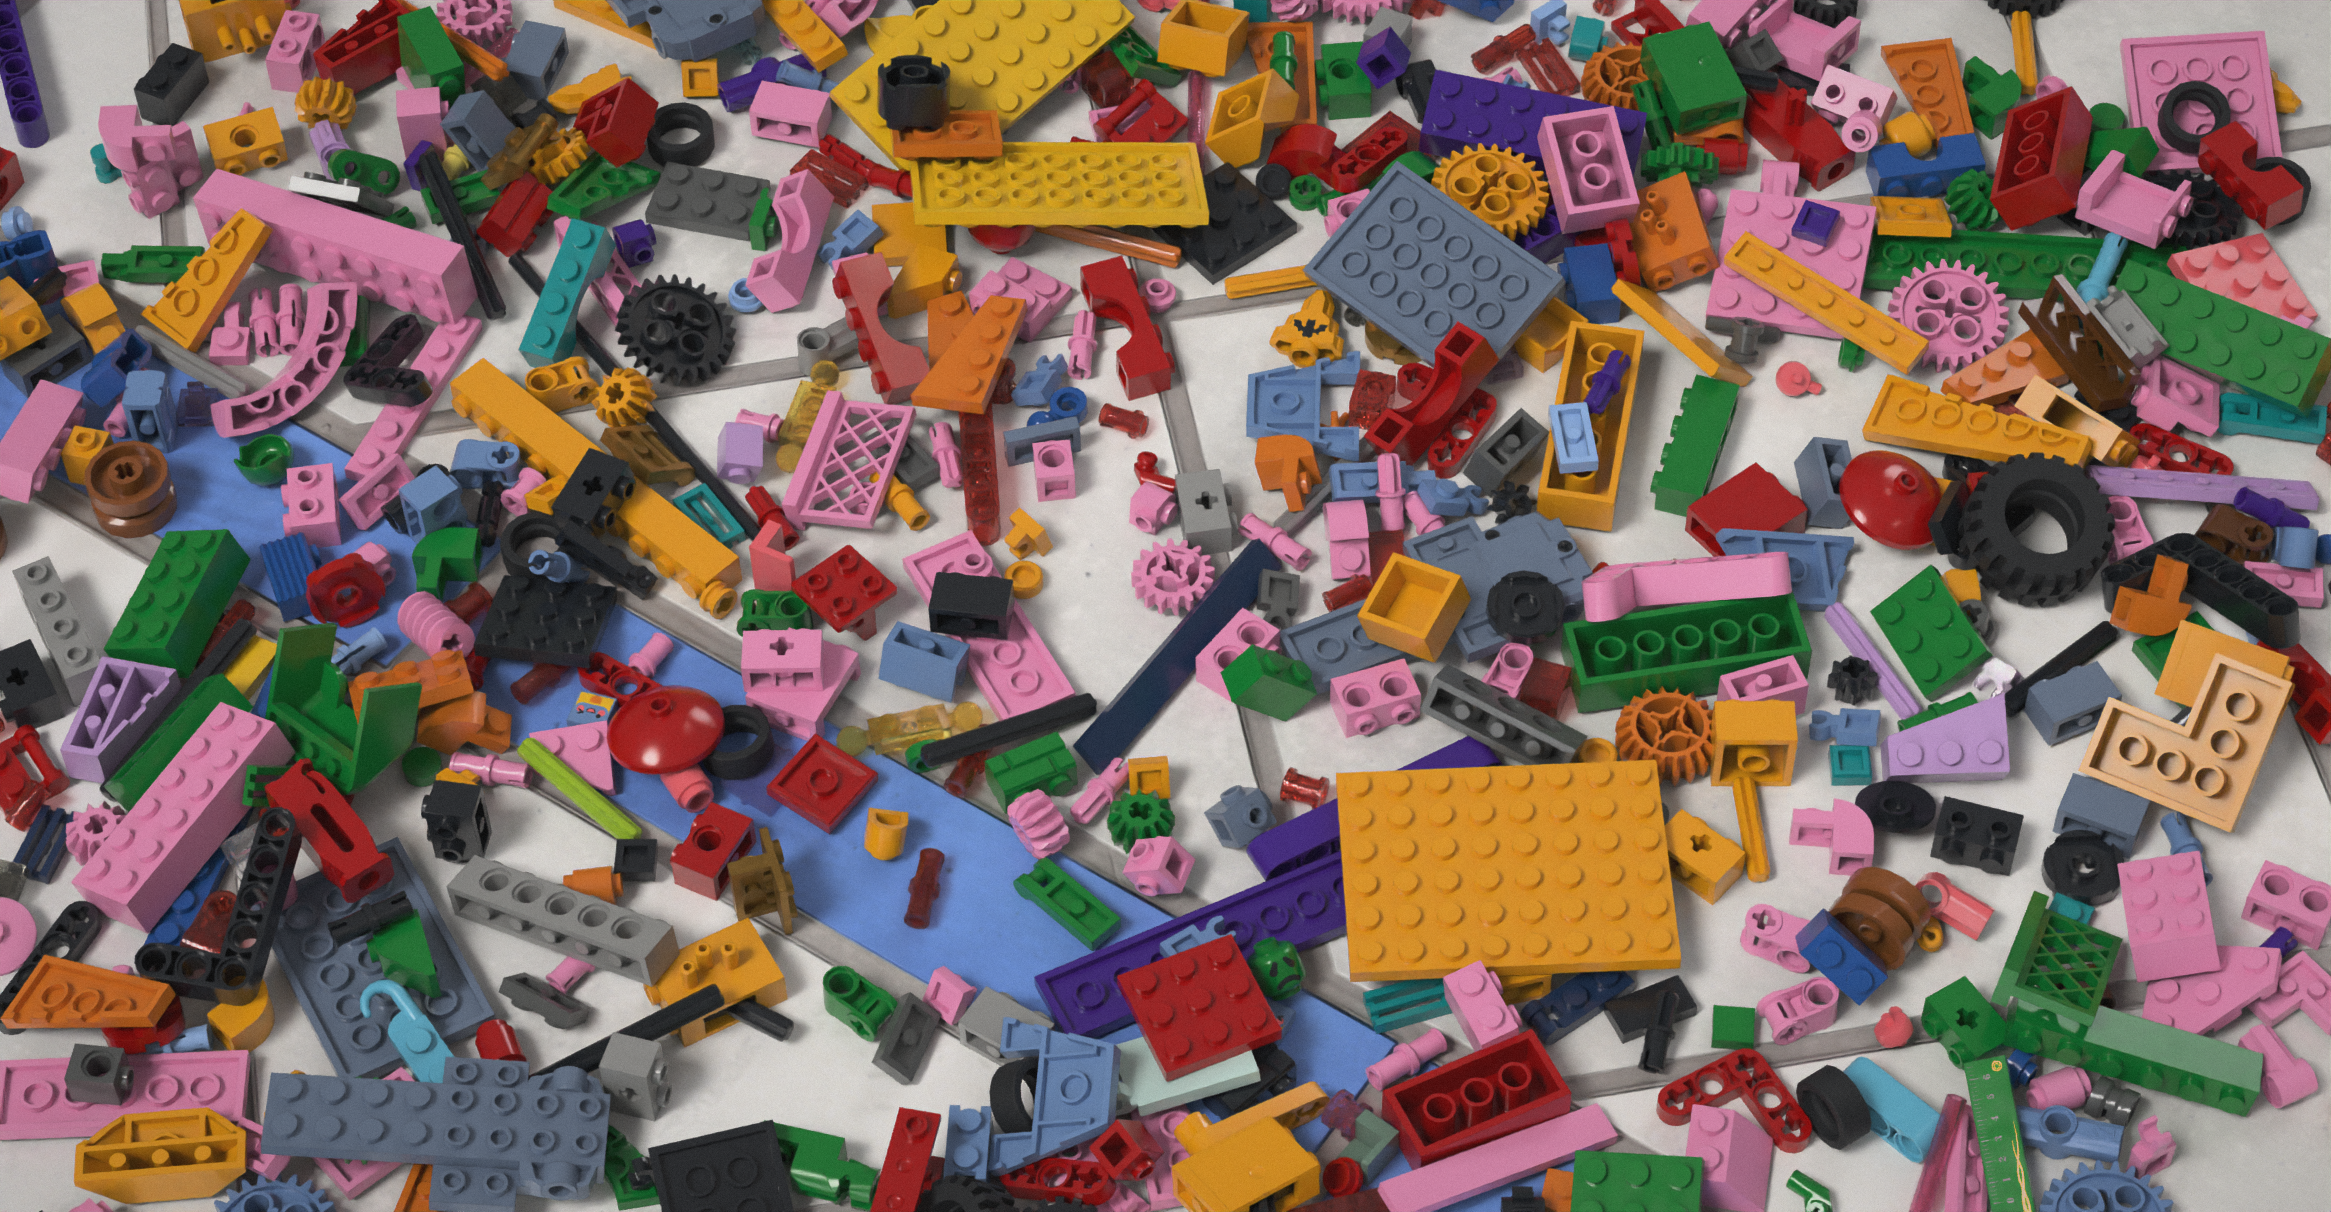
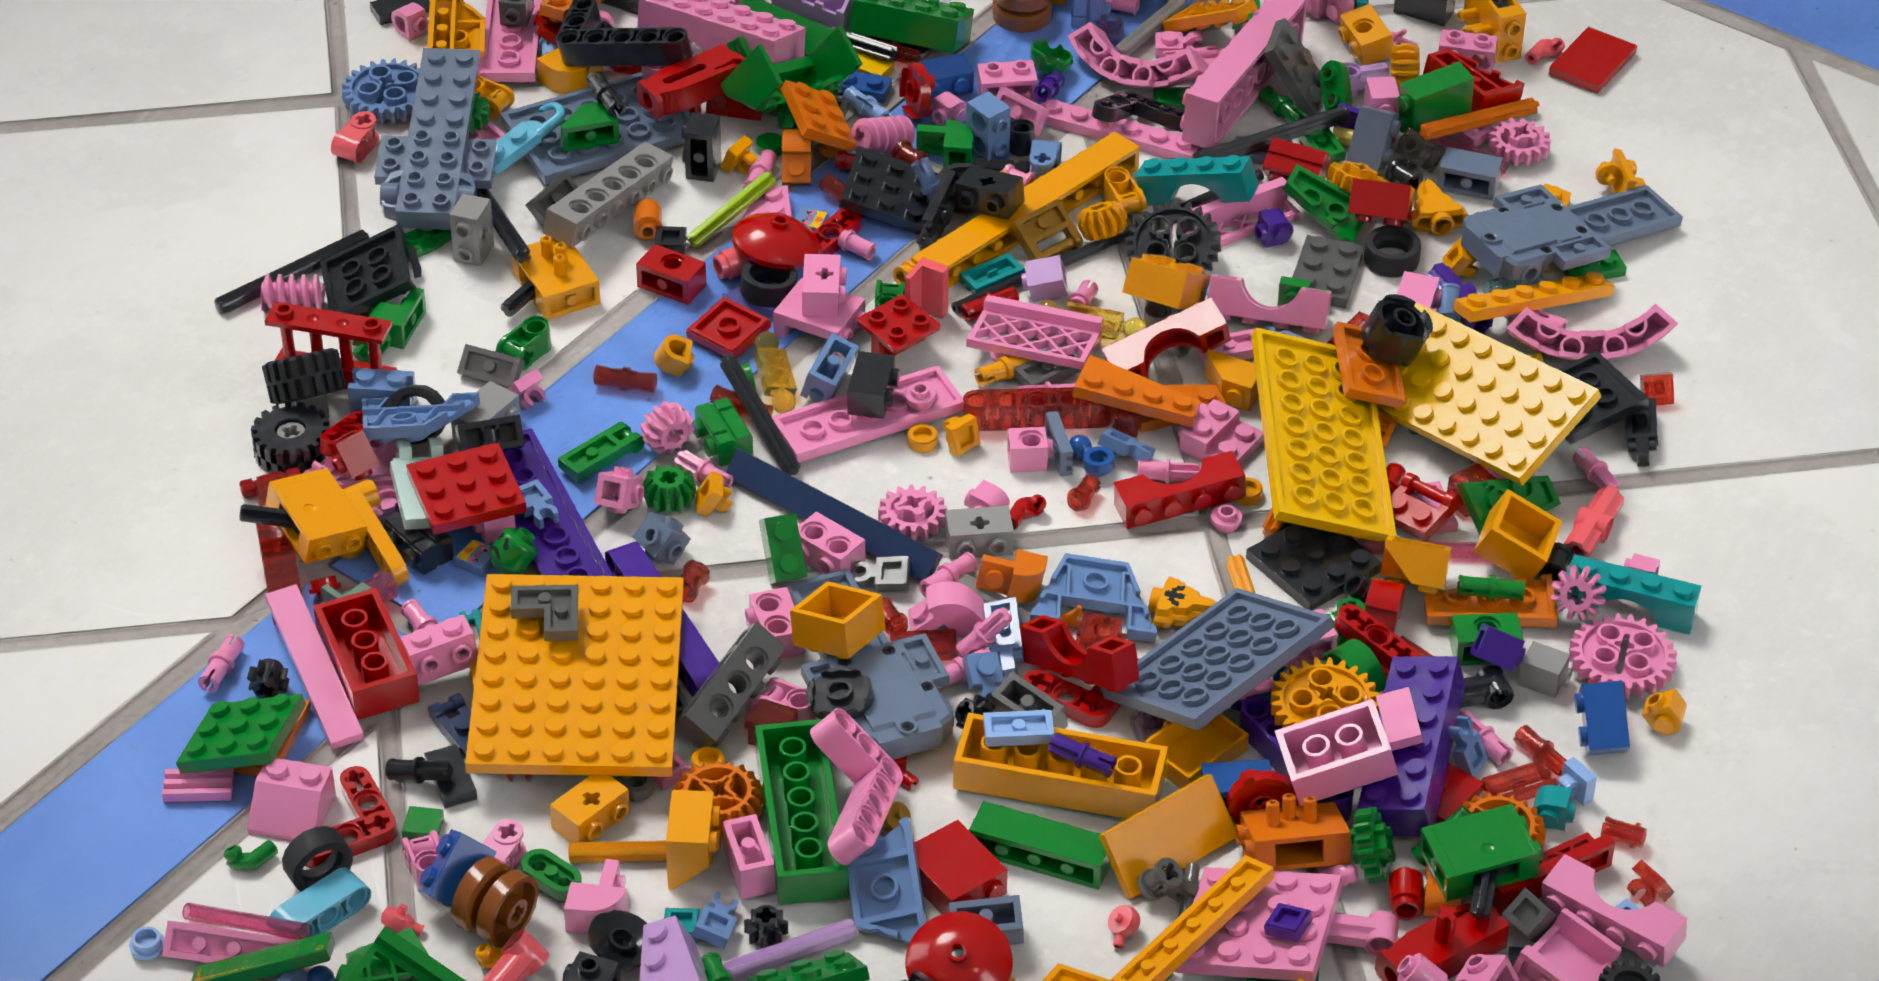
camera: 90 degrees right, 10 degrees down
red brick [475,1019,527,1062] -> none
pearl gold plate [481,113,558,190] -> none
pearl gold bracket [727,827,798,935] -> none
none -> black brick [455,414,525,452]
none -> dark grey plate [511,585,578,641]
none -> green plate [521,849,582,901]
none -> dark purple pin [1034,71,1065,103]
none -> light orange brick [1122,254,1211,309]
none -> bright pink tile [1376,687,1423,751]

